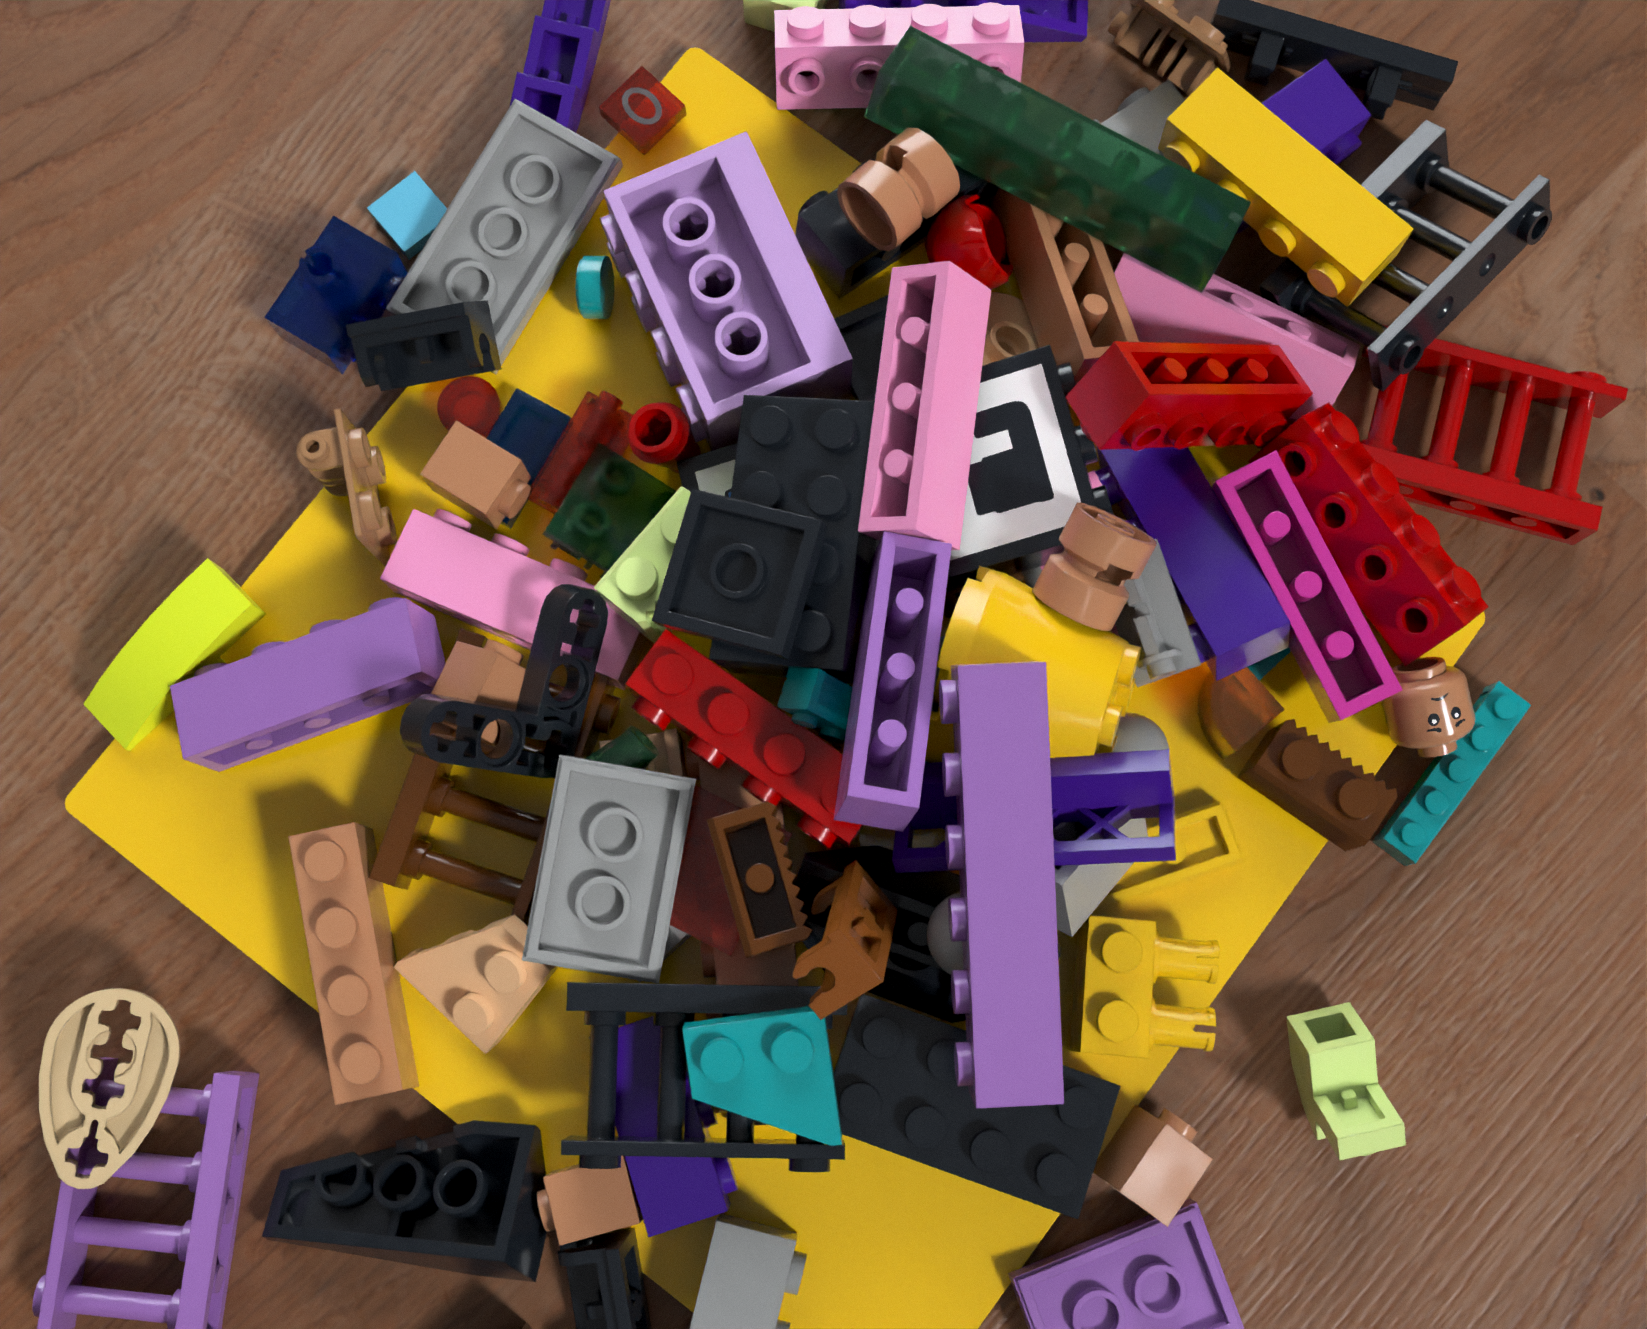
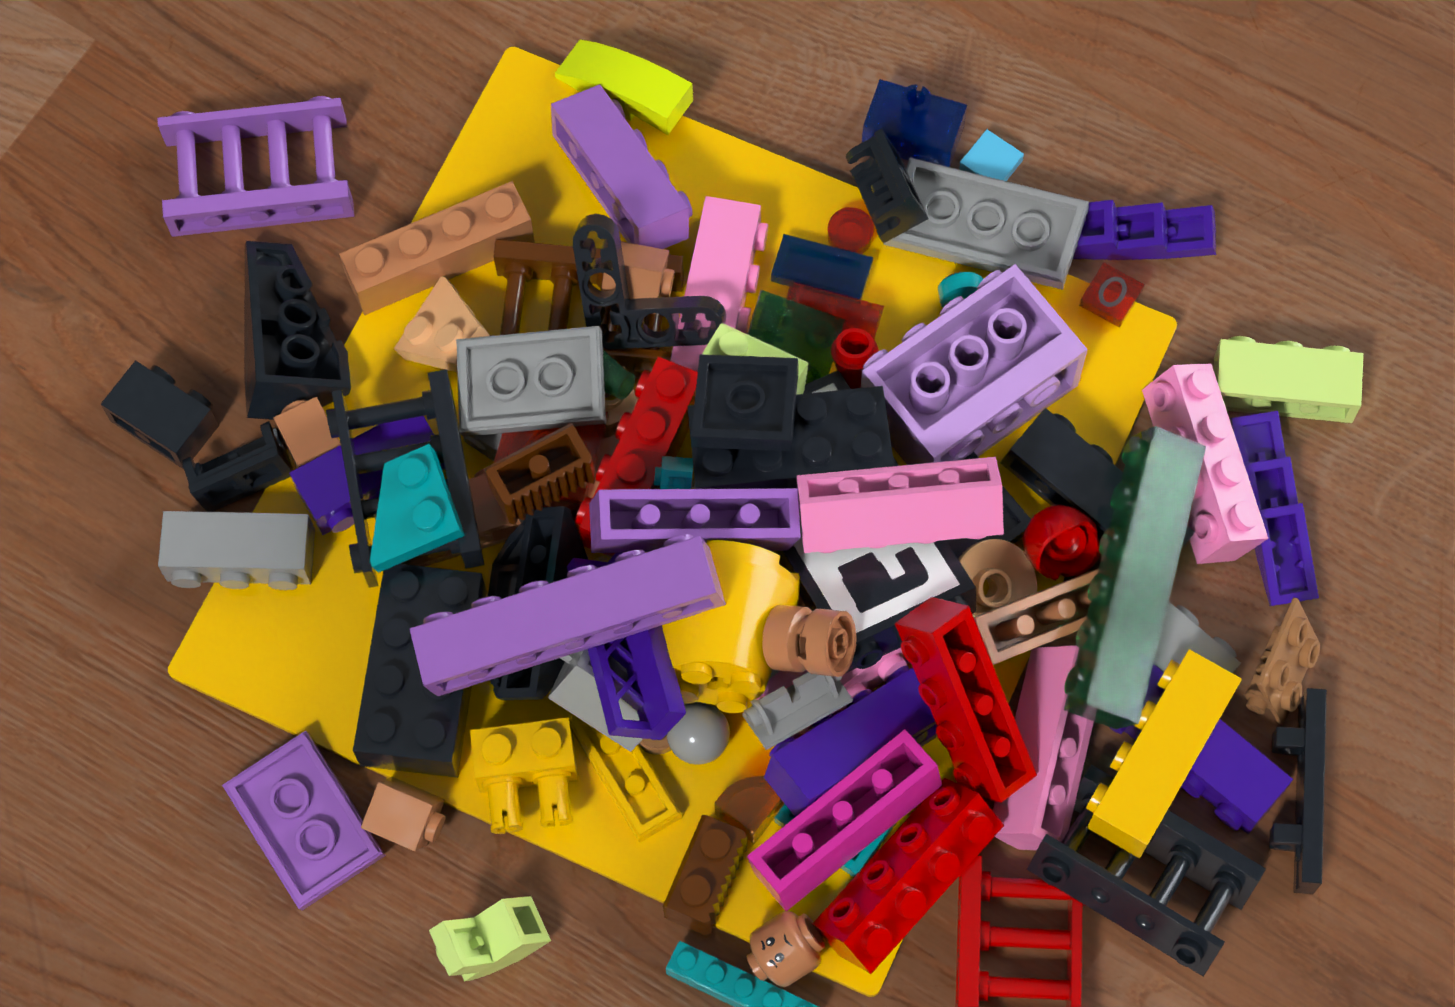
camera: 80 degrees right, 10 degrees down
tan piece [39,988,181,1189] -> none
medium nougat hinge [296,409,397,566] -> none
nougat brick [420,420,531,530] -> none
dark orange hinge [792,860,898,1020] -> none
nougat wheel [837,127,960,252] -> none

